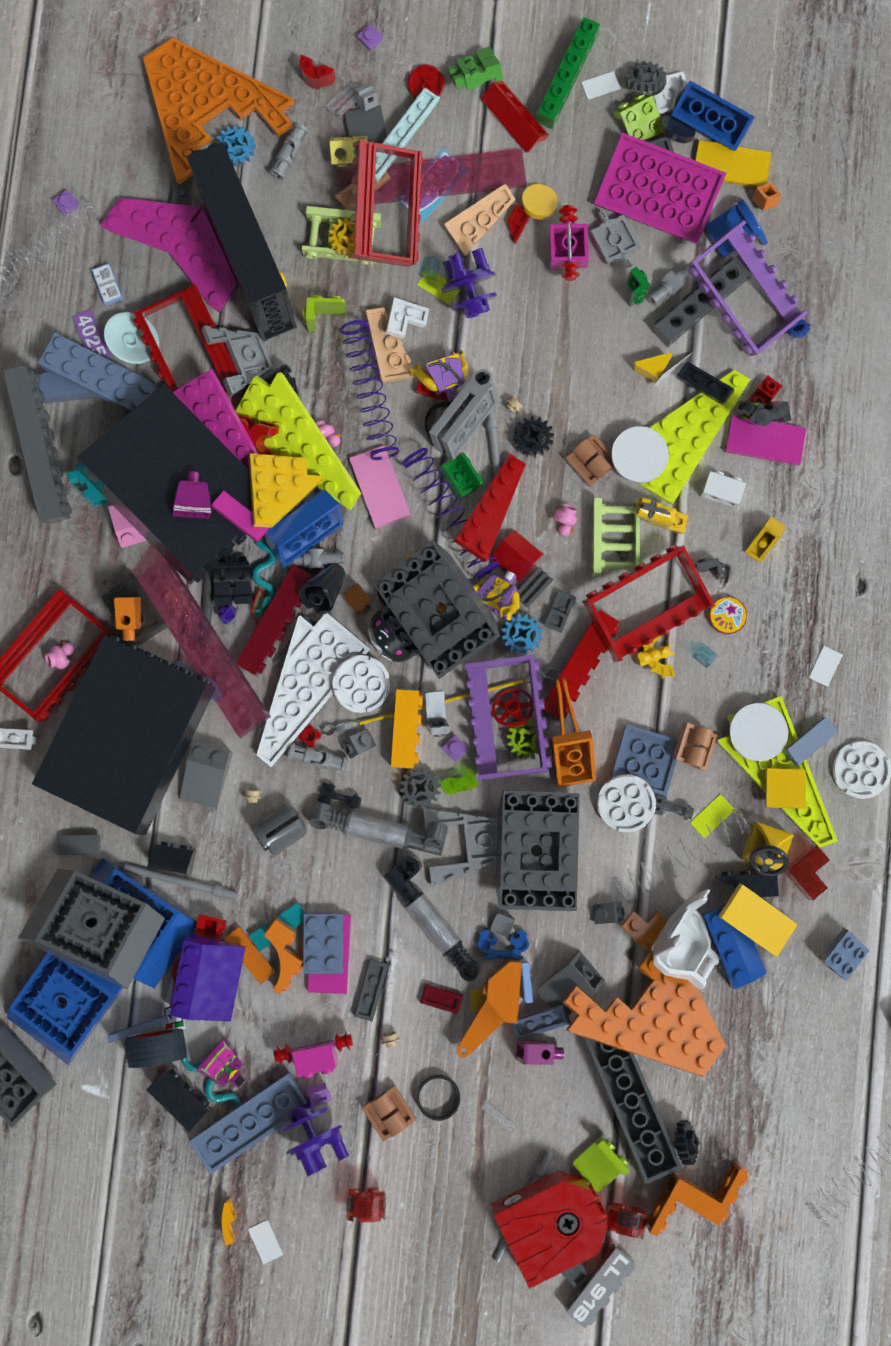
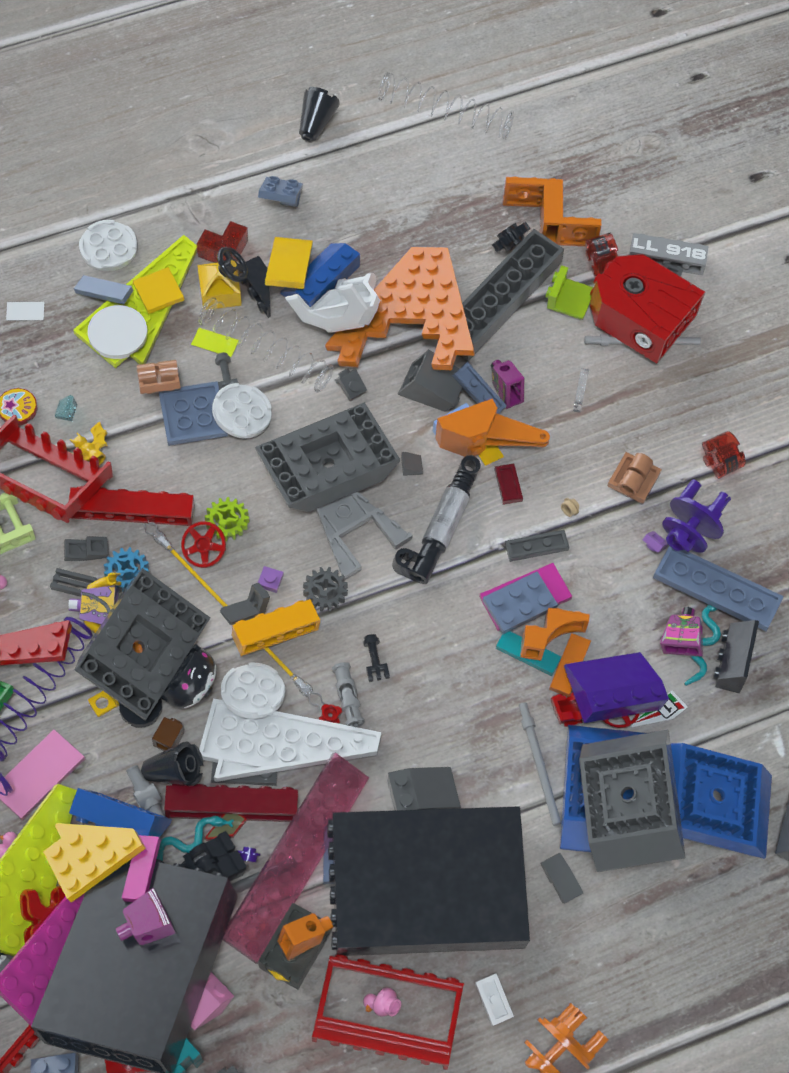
camera: 120 degrees left, 20 degrees down
sand blue tile [107,1015,169,1043] -> none
black wheel [125,1029,187,1068] -> none
black slope [147,841,196,874] -> none
tan plate [242,790,262,803] -> none
dark grey cylinder [250,804,306,858] -> none
dark pink brick [273,1031,353,1079] -> none
piece [309,803,448,856] -> none
dark grey bracket [342,729,376,759] -> none
black tyre [417,1075,460,1121] -> none
clear neon green leg [442,769,478,795] -> none
medium lavender window [464,655,552,781] -> none
blue helmet [478,930,529,960] -> none
red slope [491,530,543,583] -> none
orange slope [550,678,596,788] -> none

